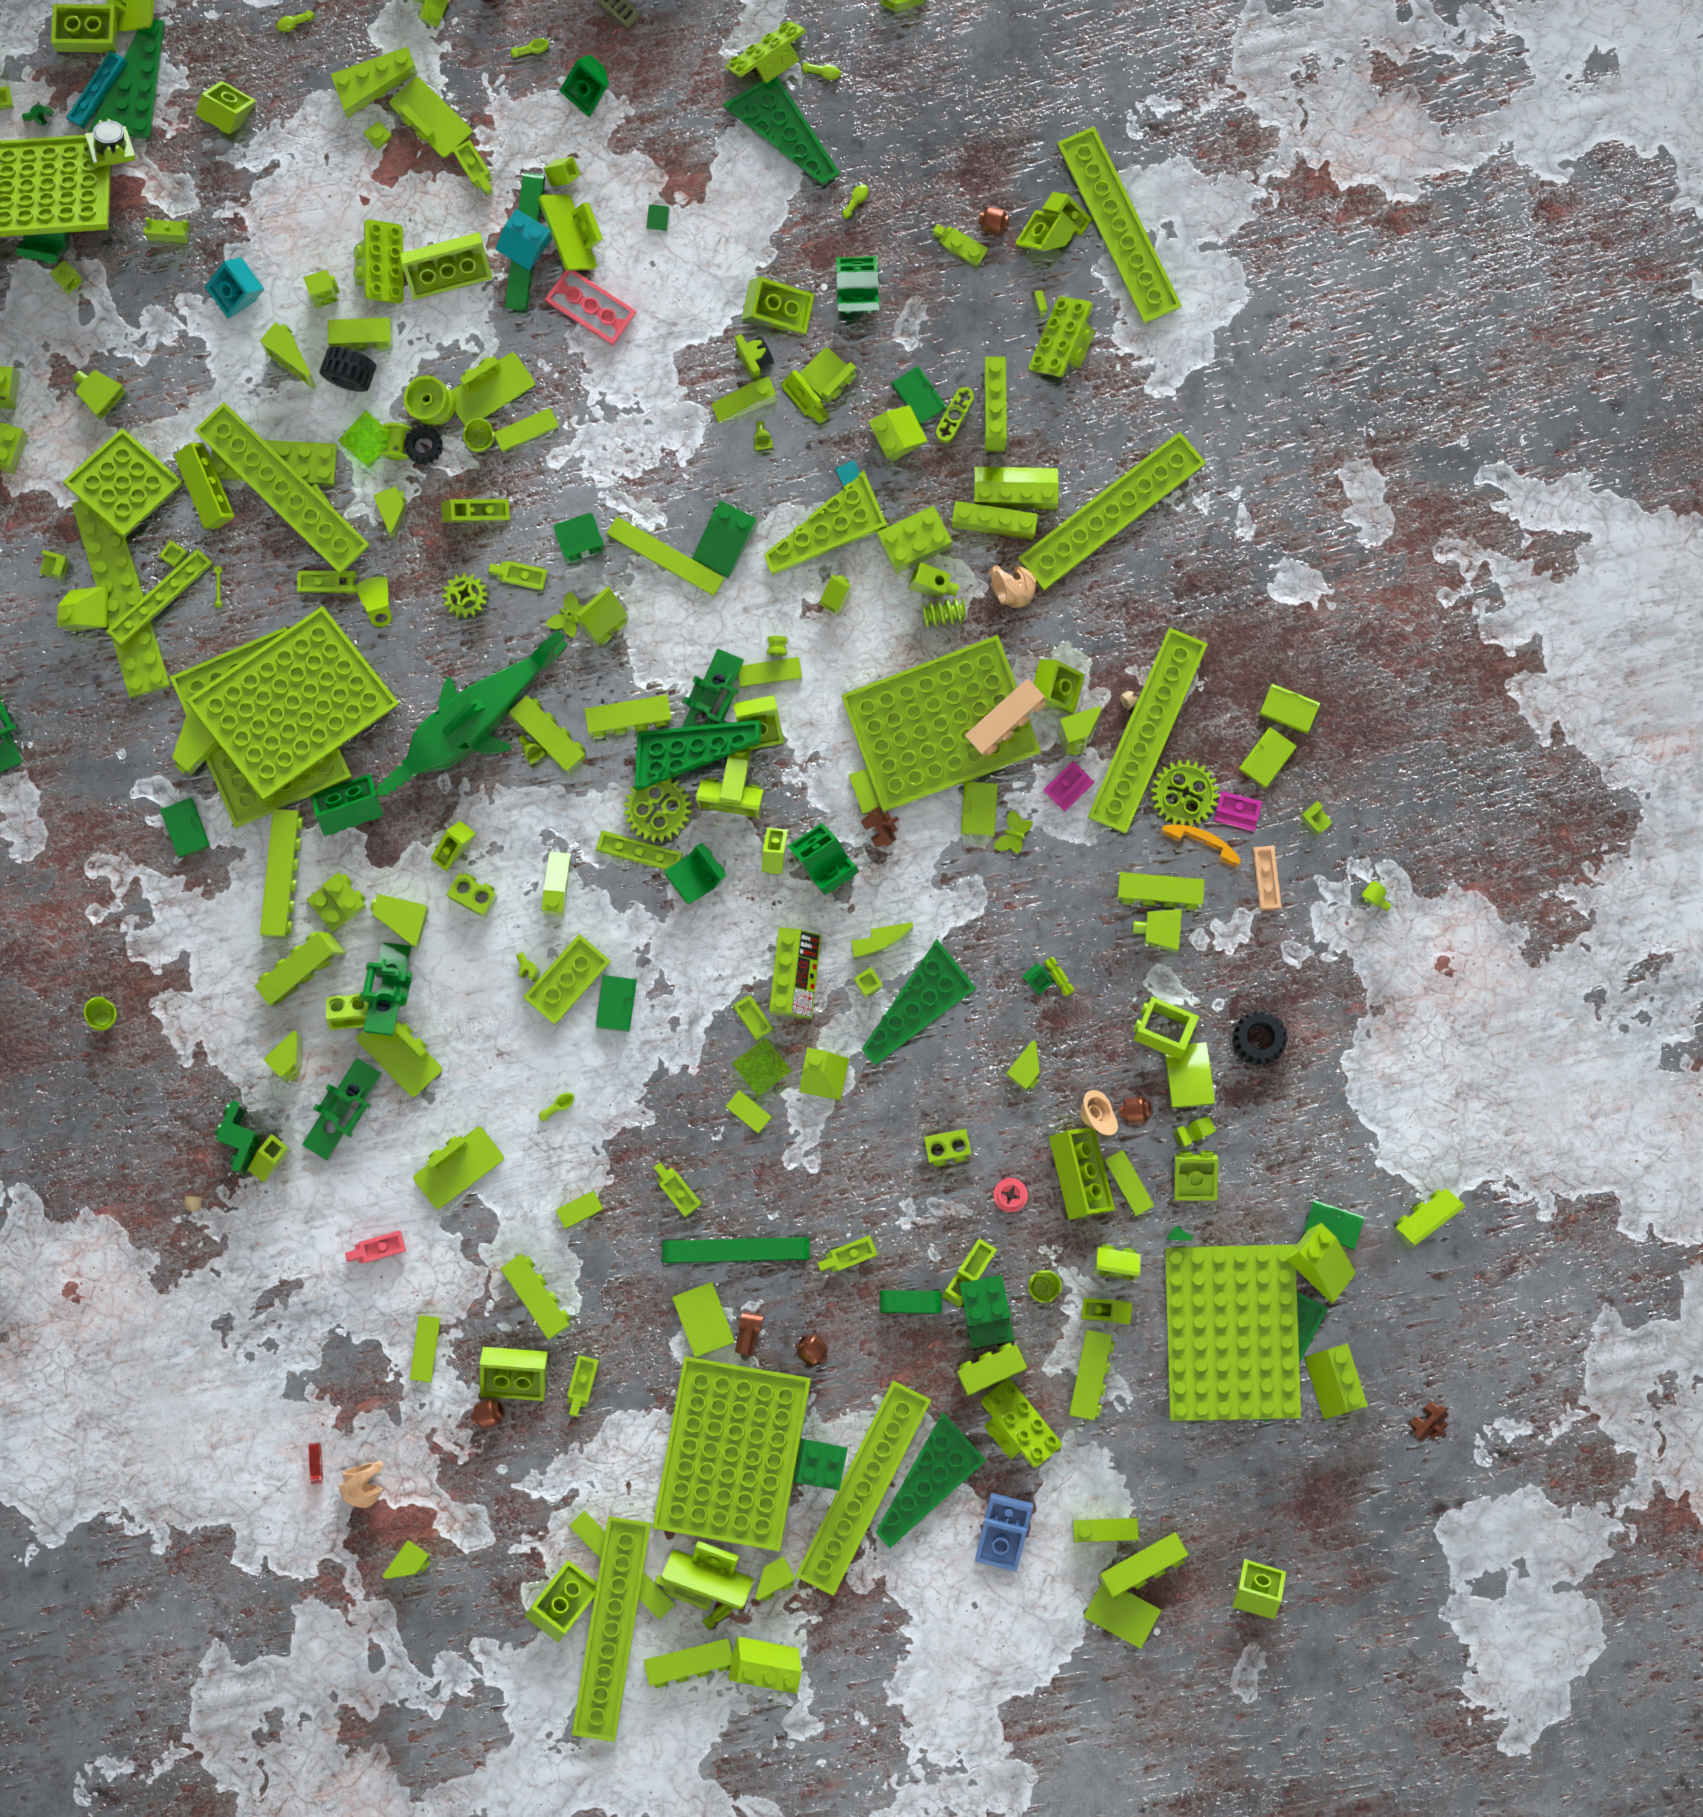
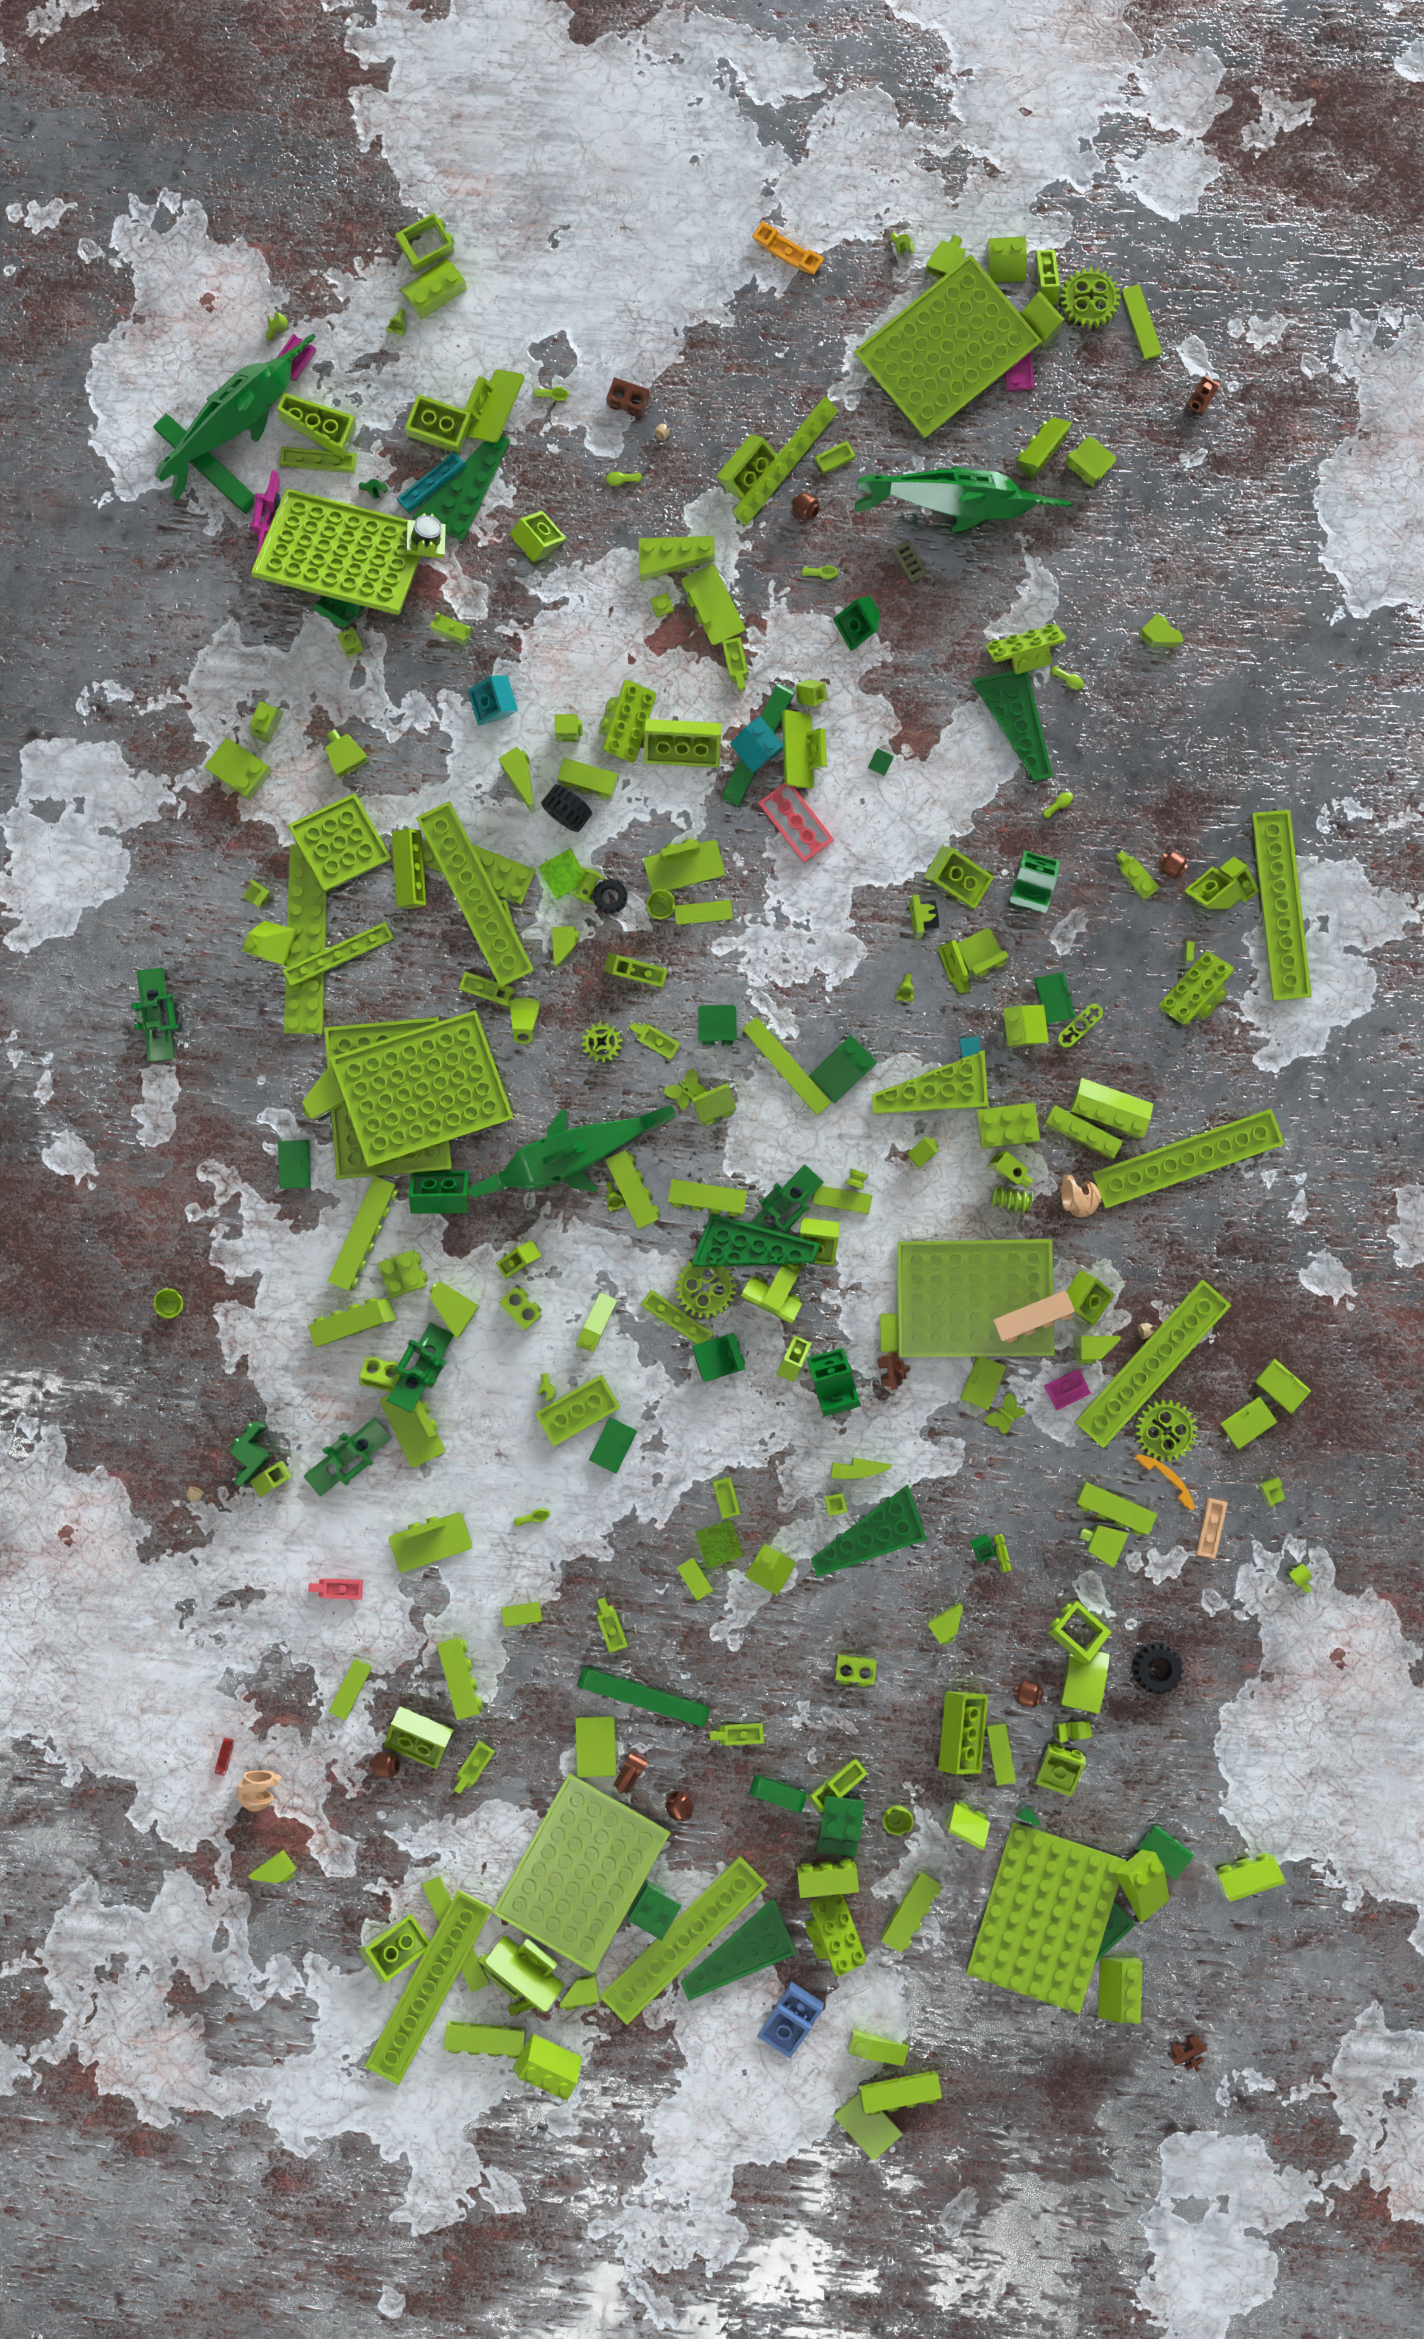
camera: 15 degrees right, 5 degrees up
lime tile [158,540,188,569] -> none
lime hinge [214,566,223,609] -> none
lime slope [263,1030,303,1083] -> none
lime wheel [403,375,456,427] -> none
lime slope [711,376,777,424] -> none
lime slope [769,927,821,1019] -> none
lime arch [984,357,1007,452] -> none
coral gear [993,1178,1028,1212] -> none
light nougat piece [1080,1090,1118,1136] -> none
lime slope [1081,1298,1133,1325] -> none
dark pink plate [1213,791,1262,832] -> none
lime slope [1232,1559,1286,1619] -> none

